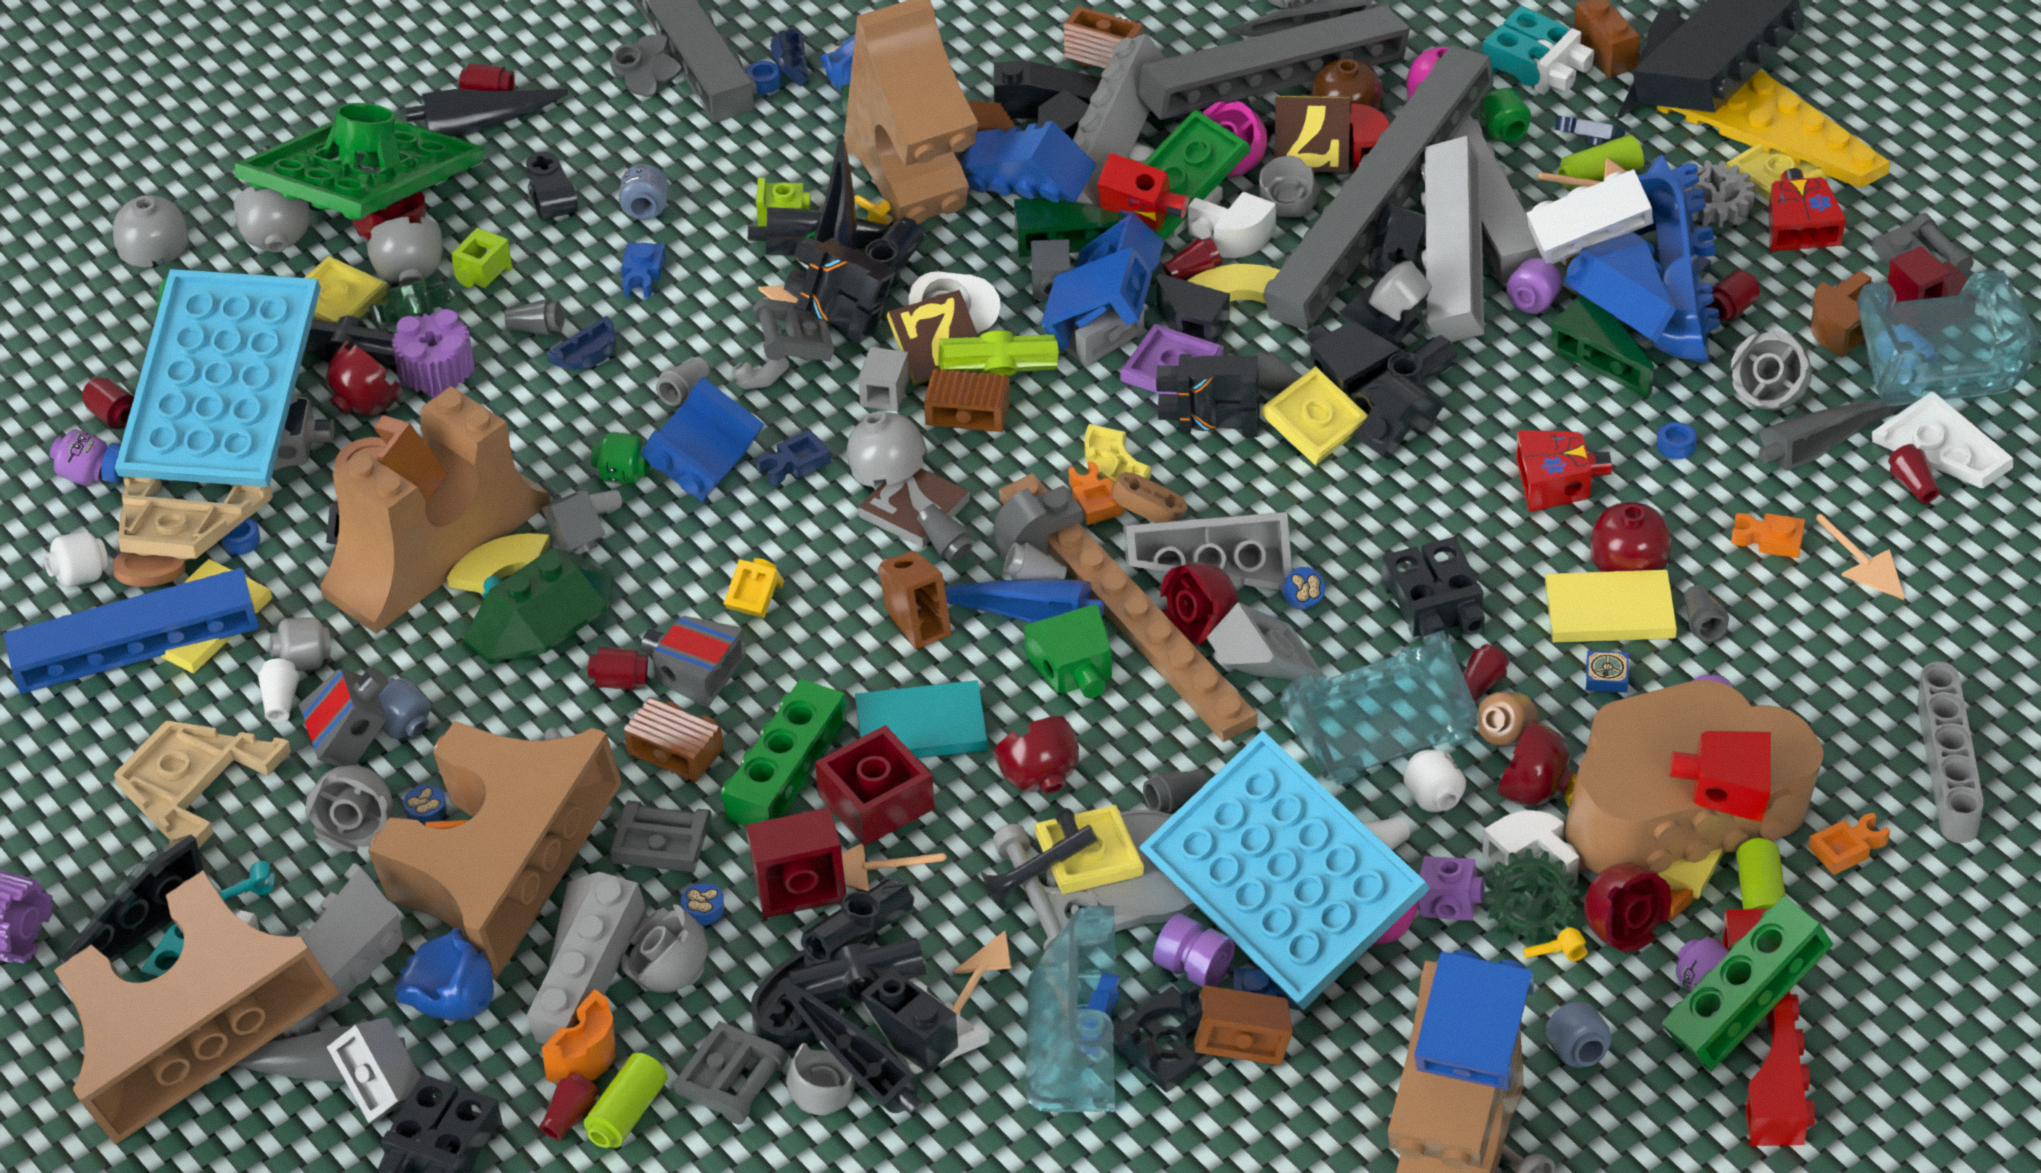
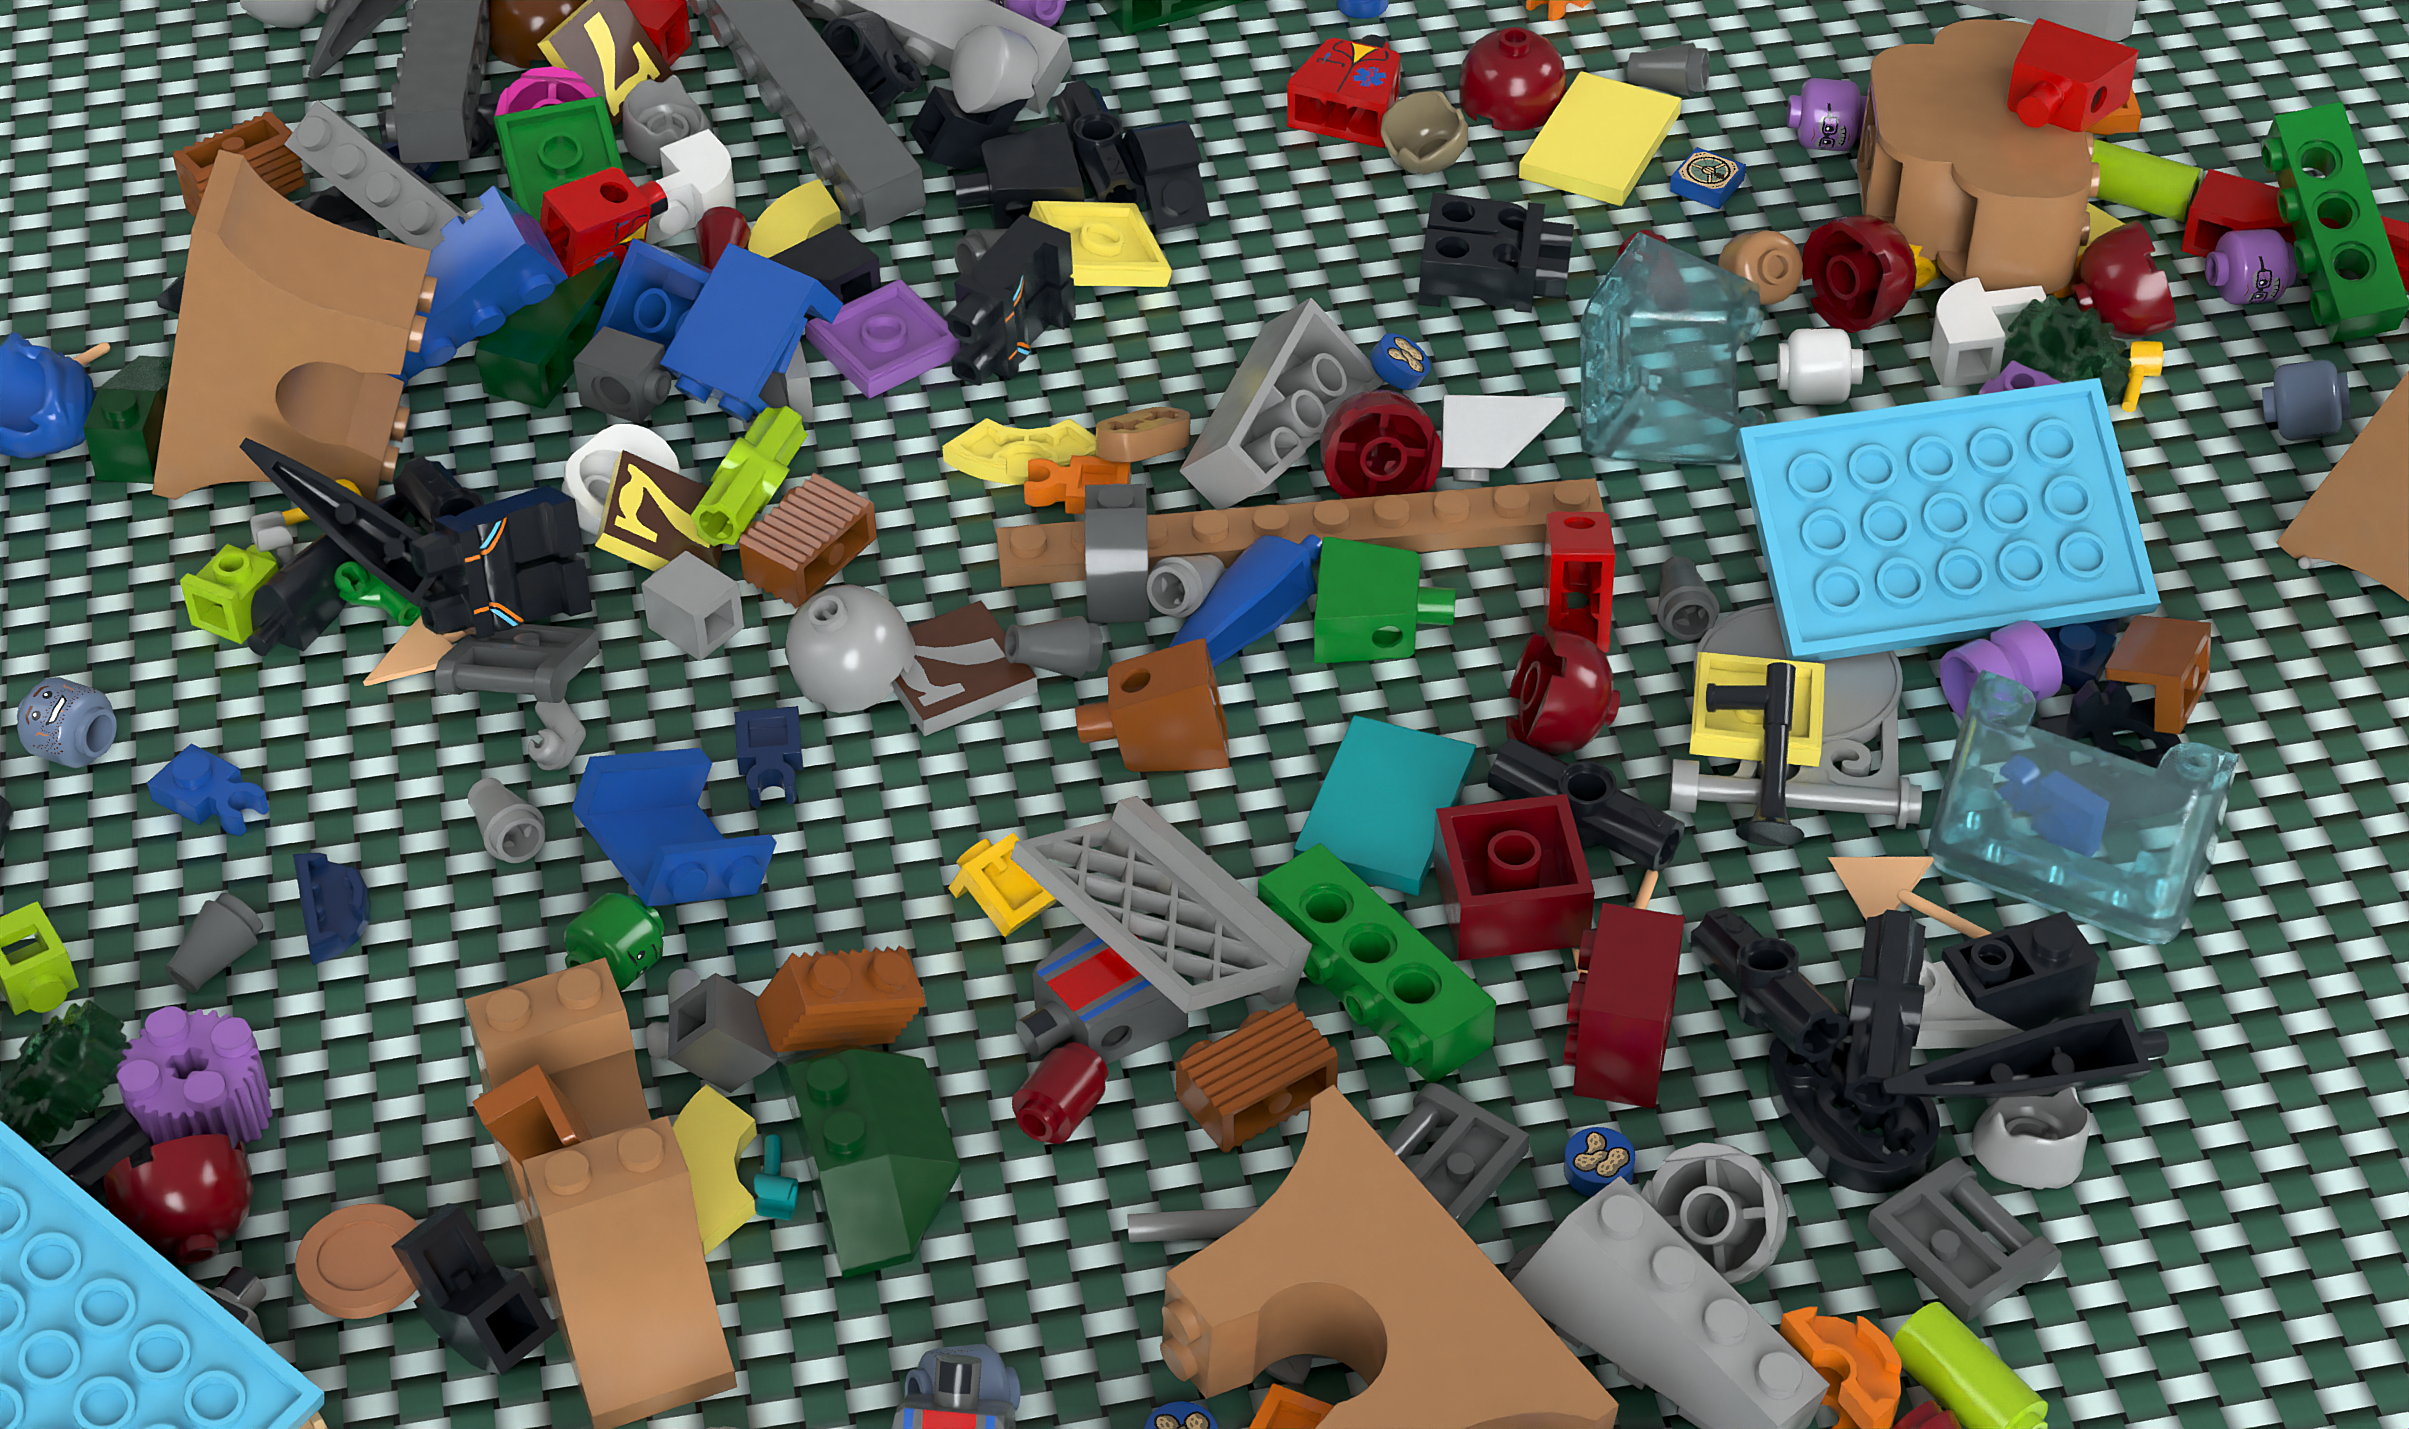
camera: 65 degrees left, 0 degrees up
none -> light grey hand [249,511,295,566]
none -> dark orange brick [755,945,925,1052]
none -> light grey fence [1011,796,1312,1013]
none -> dark tan hair [1380,90,1468,175]
none -> black piece [1488,738,1685,873]
none -> red torso [1543,511,1615,653]

